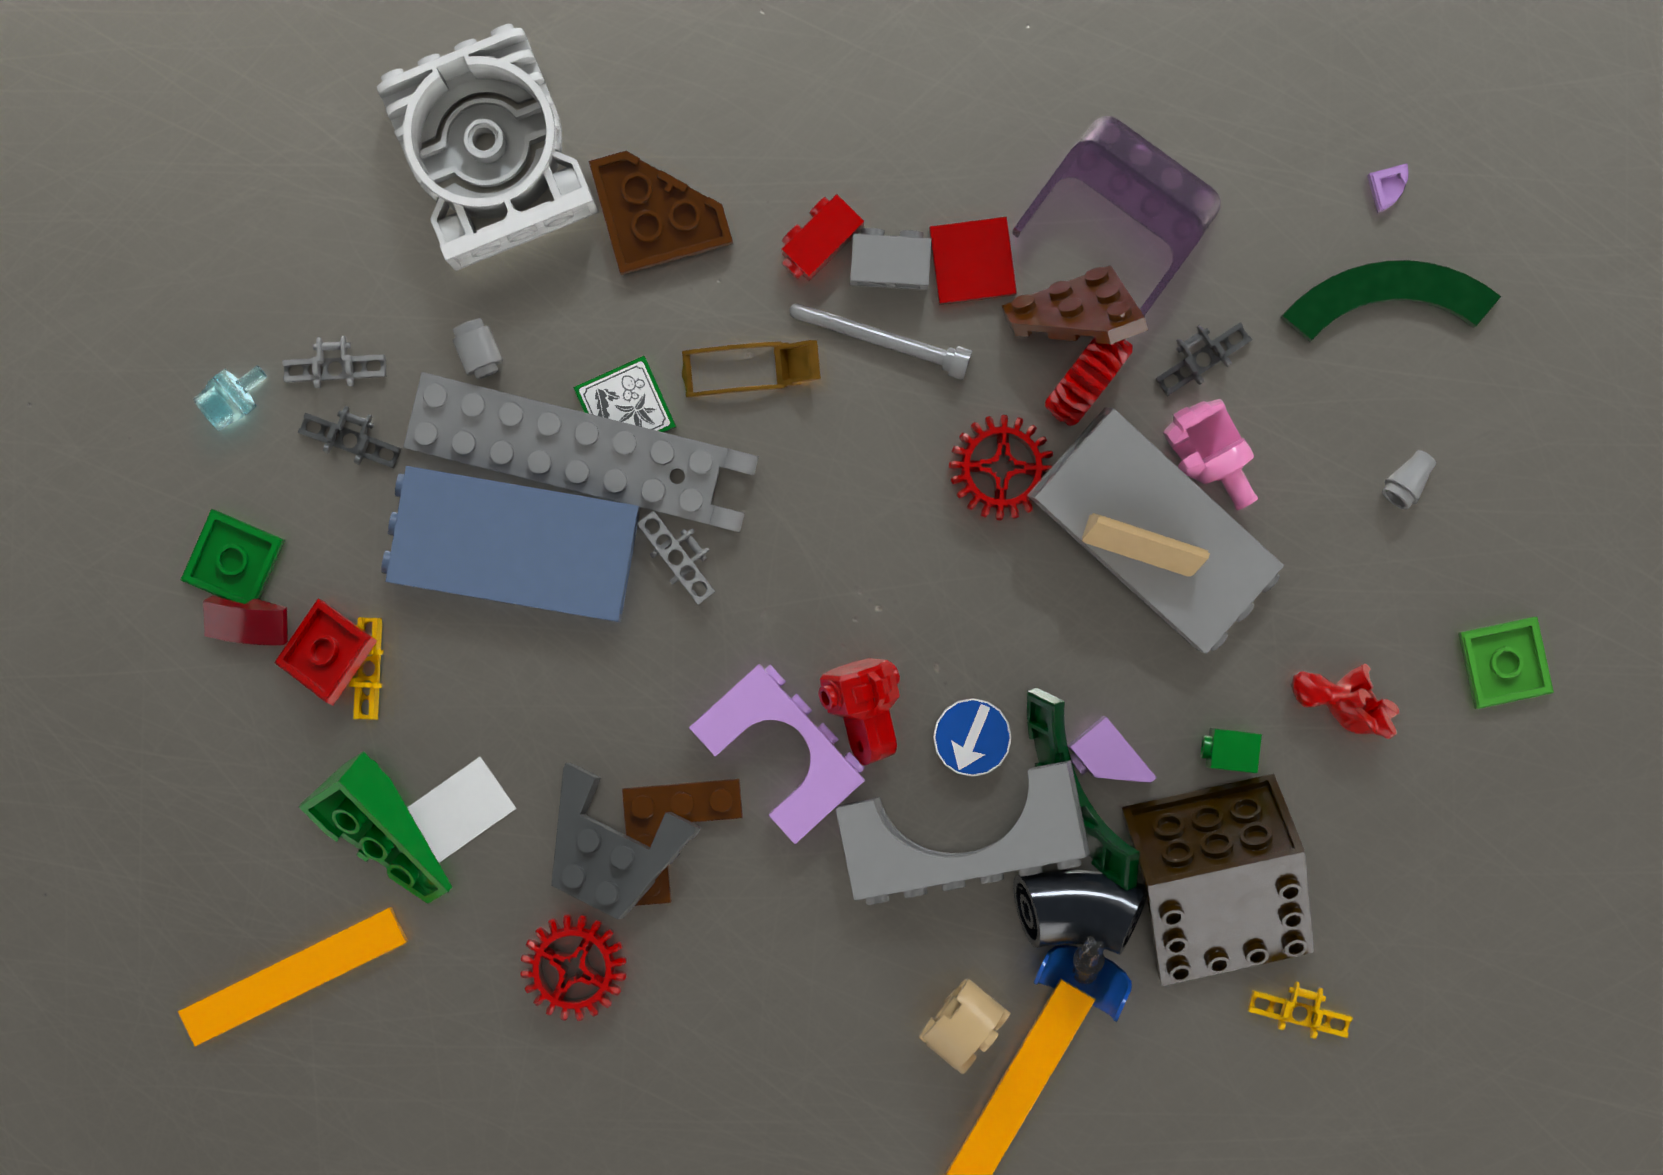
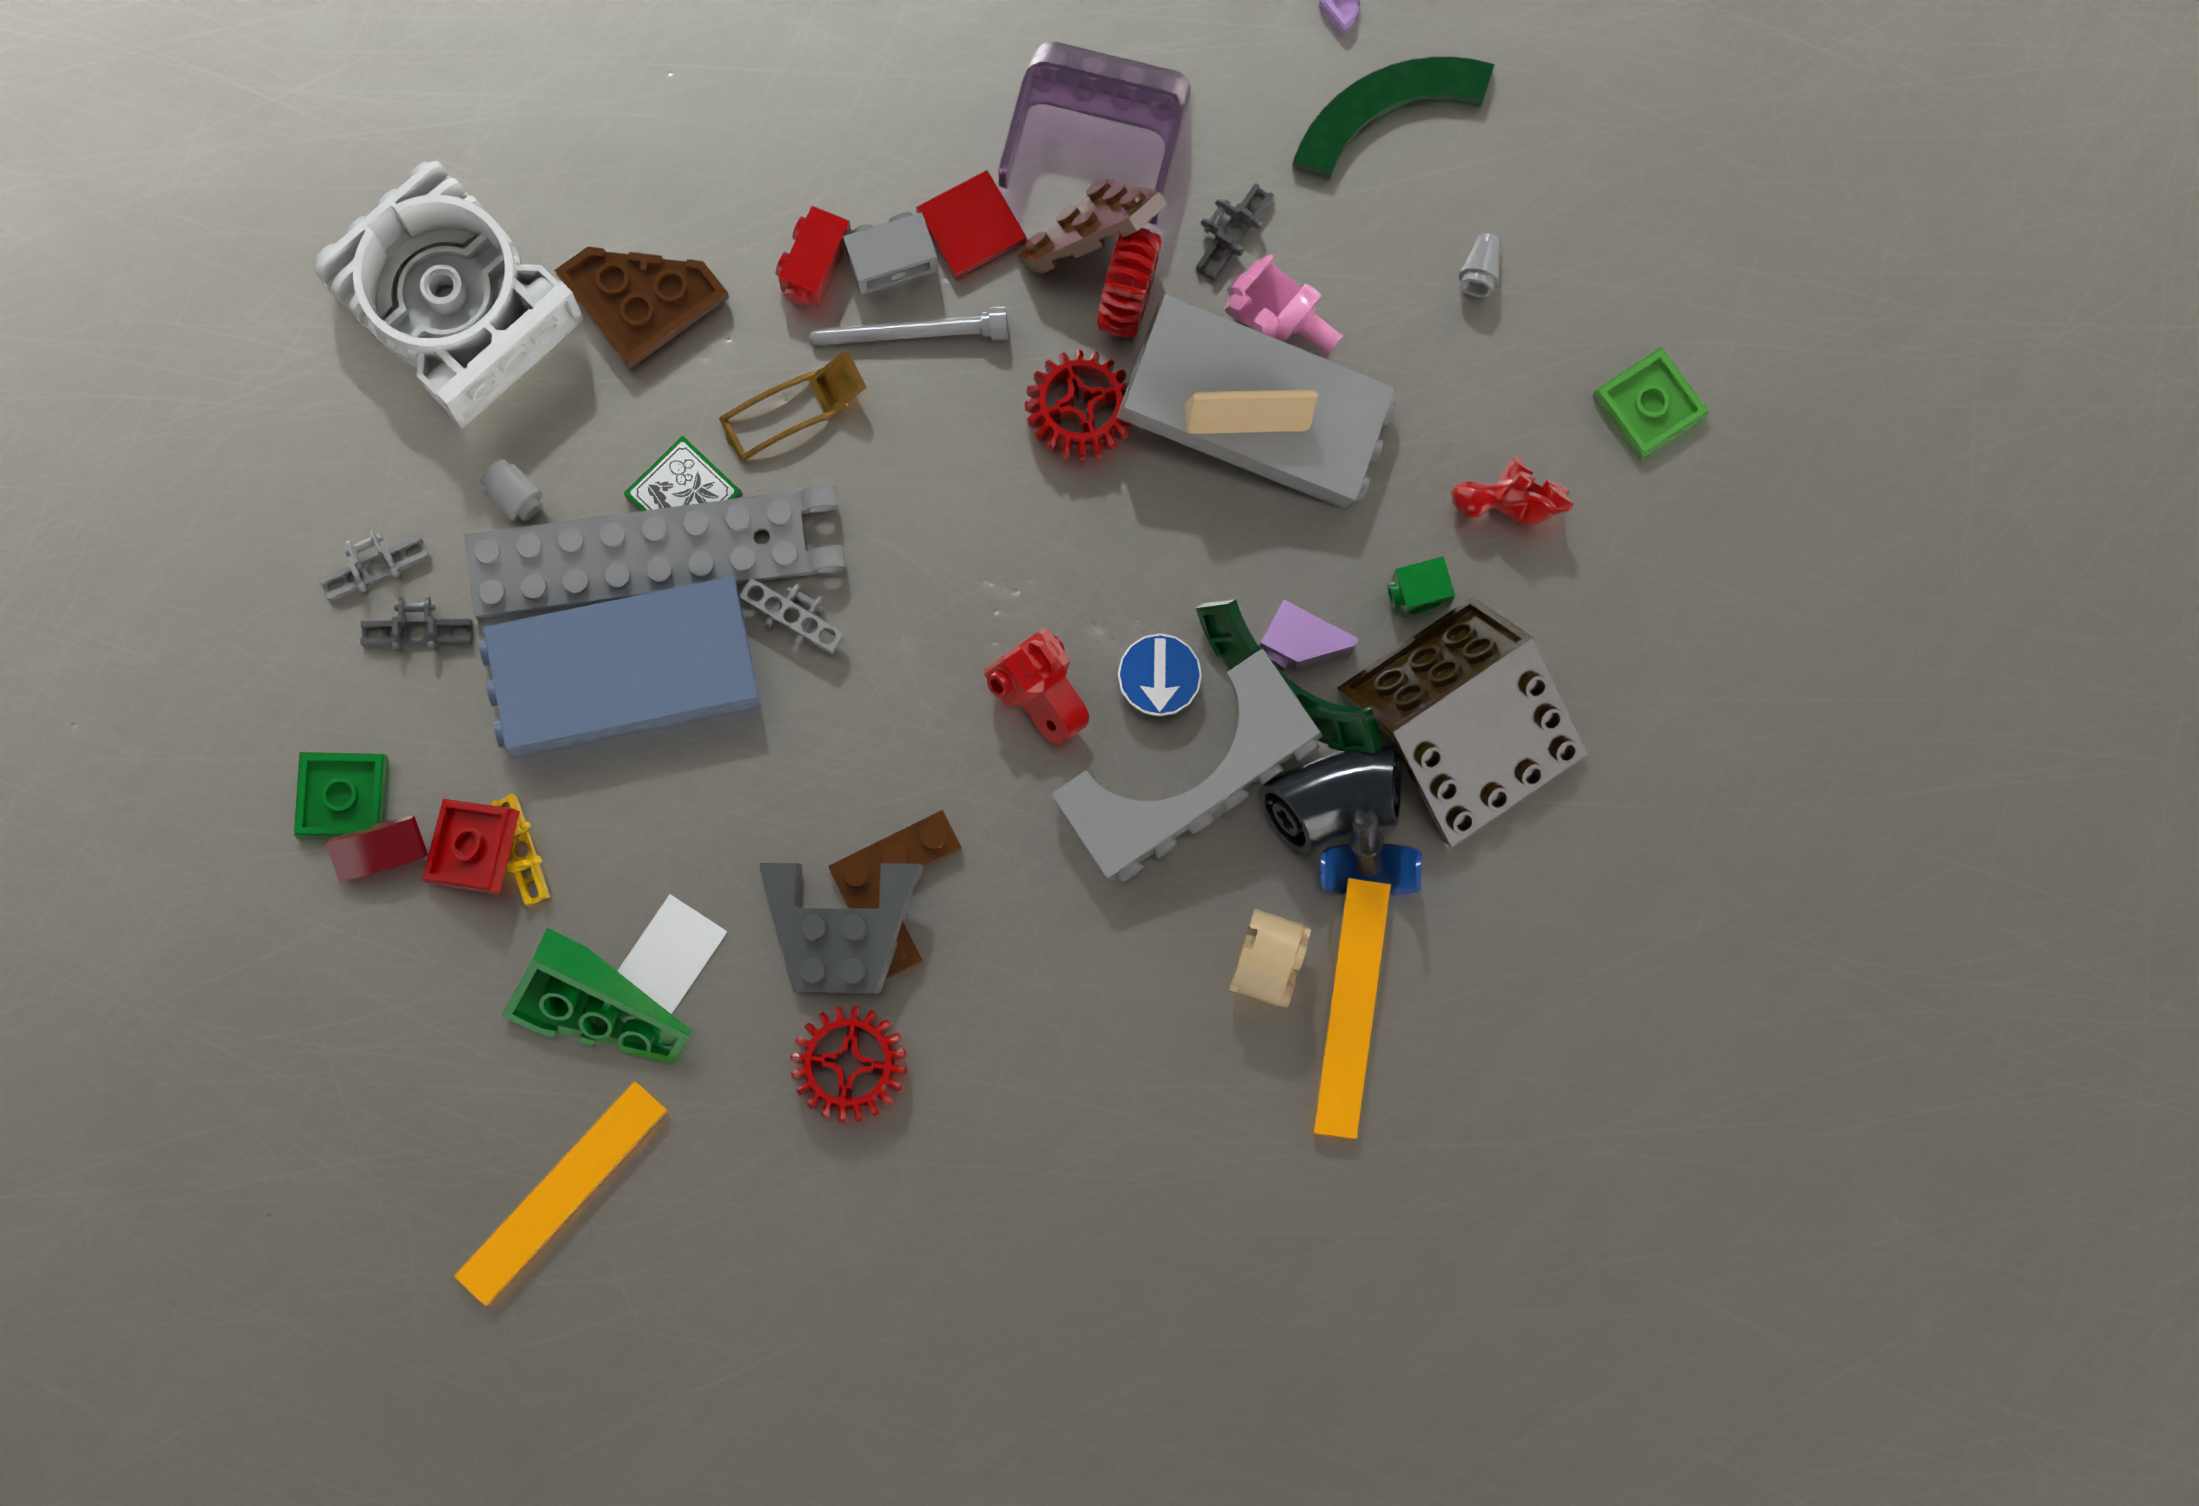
camera: 25 degrees left, 10 degrees down
clear light blue piece [193,365,267,431] -> none
lavender arch [689,664,865,844] -> none
yellow piece [1247,981,1353,1039] -> none

